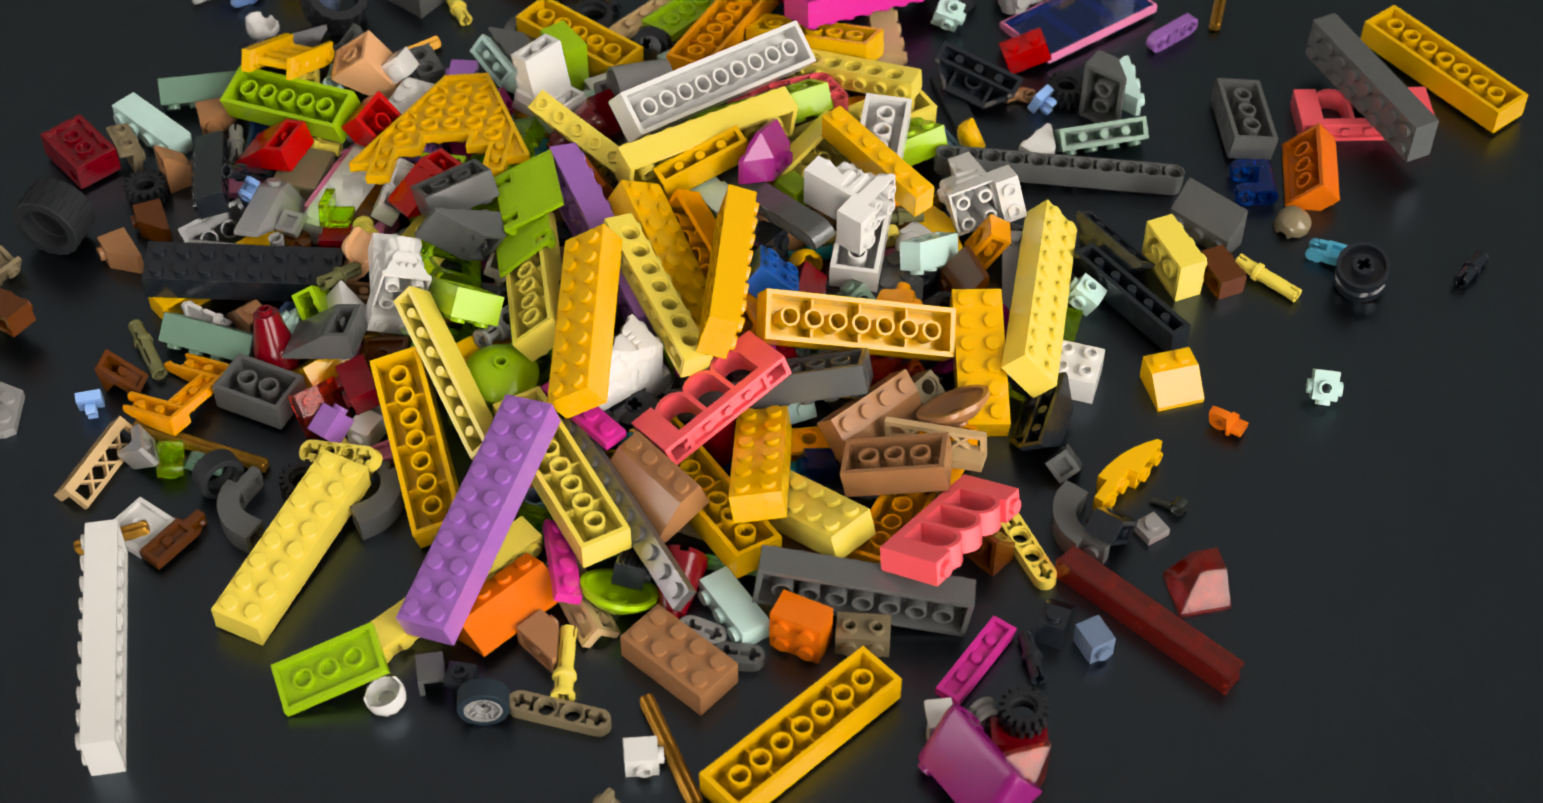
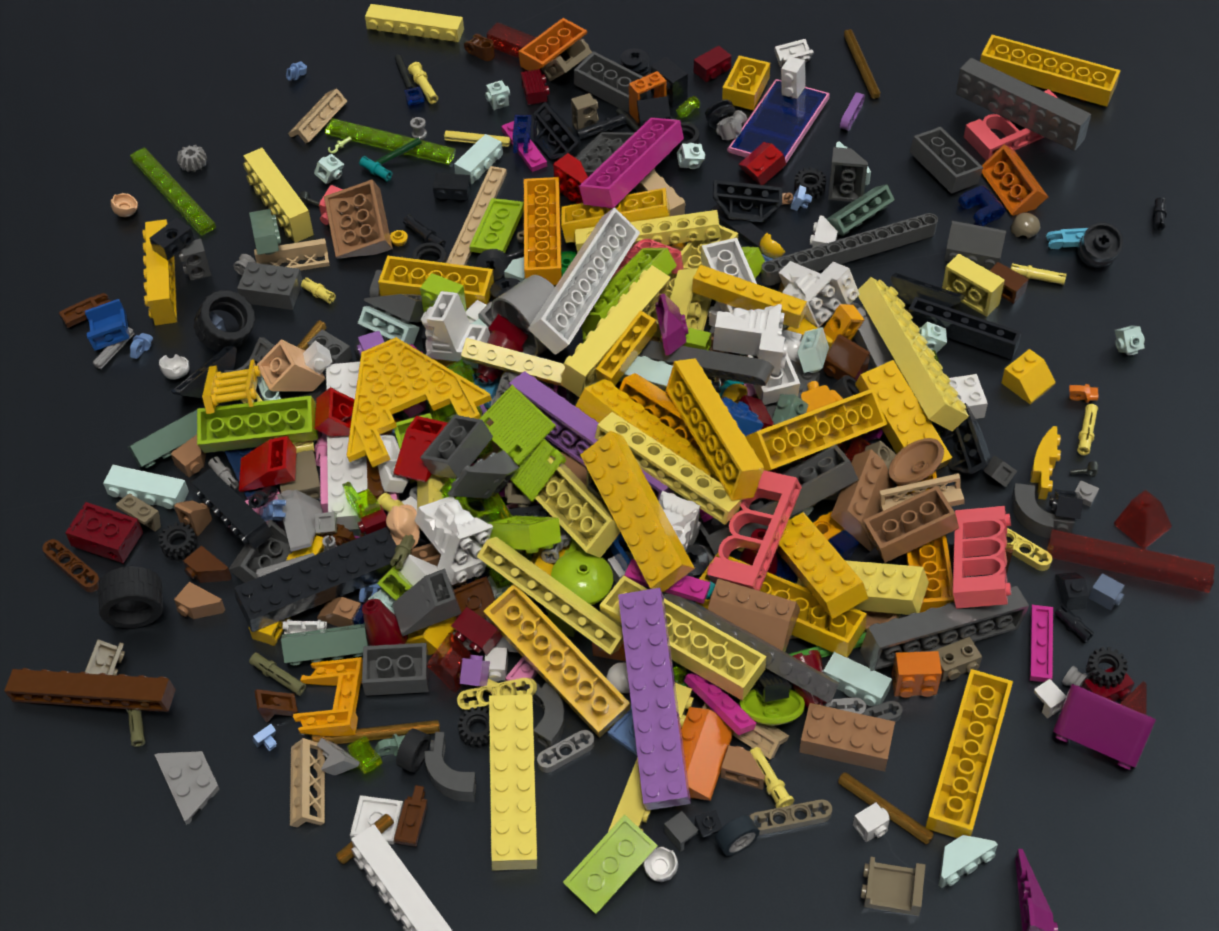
camera: 25 degrees left, 5 degrees up
none -> reddish brown beam [43,539,100,592]
none -> light grey beam [537,730,594,773]
none -> light yellow pin [1077,404,1098,455]

